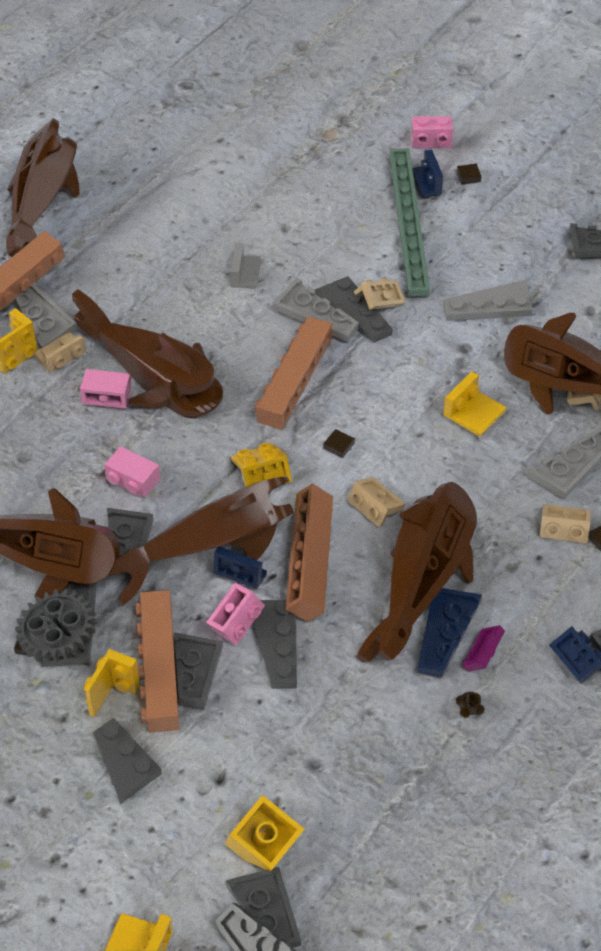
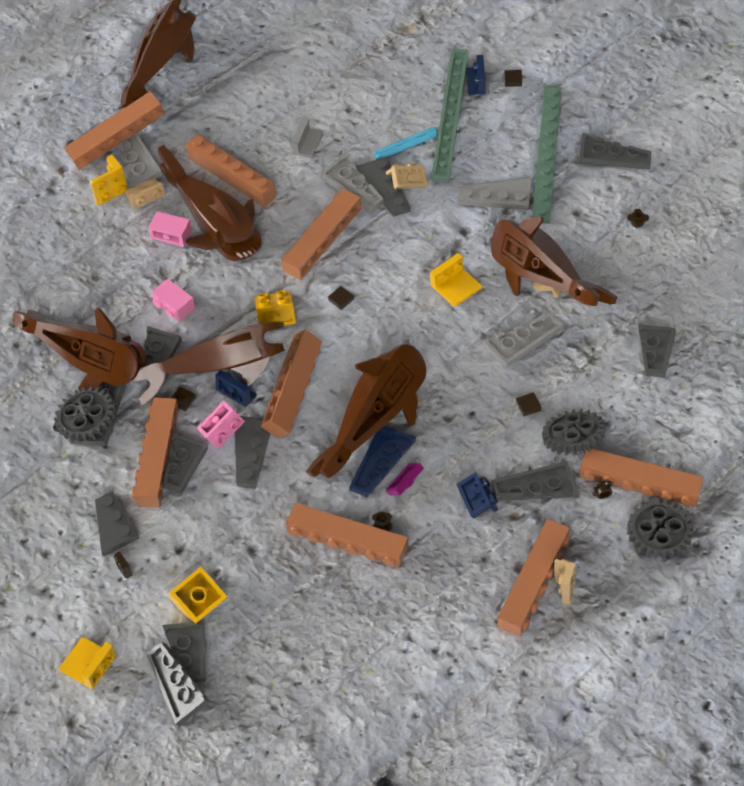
camera: 15 degrees right, 5 degrees up
yellow bracket [84,649,140,717] -> none
tan bracket [348,477,406,527] -> none
bright pink brick [411,116,453,148] -> none
tan bracket [540,504,591,543] -> none
none -> dark brown tile [113,551,133,579]
none -> dark brown tile [171,387,196,411]
none -> nougat brick [186,134,276,208]
none -> nougat brick [286,503,408,567]
none -> medium azure axle [374,127,437,160]
none -> sand green plate [532,86,562,224]

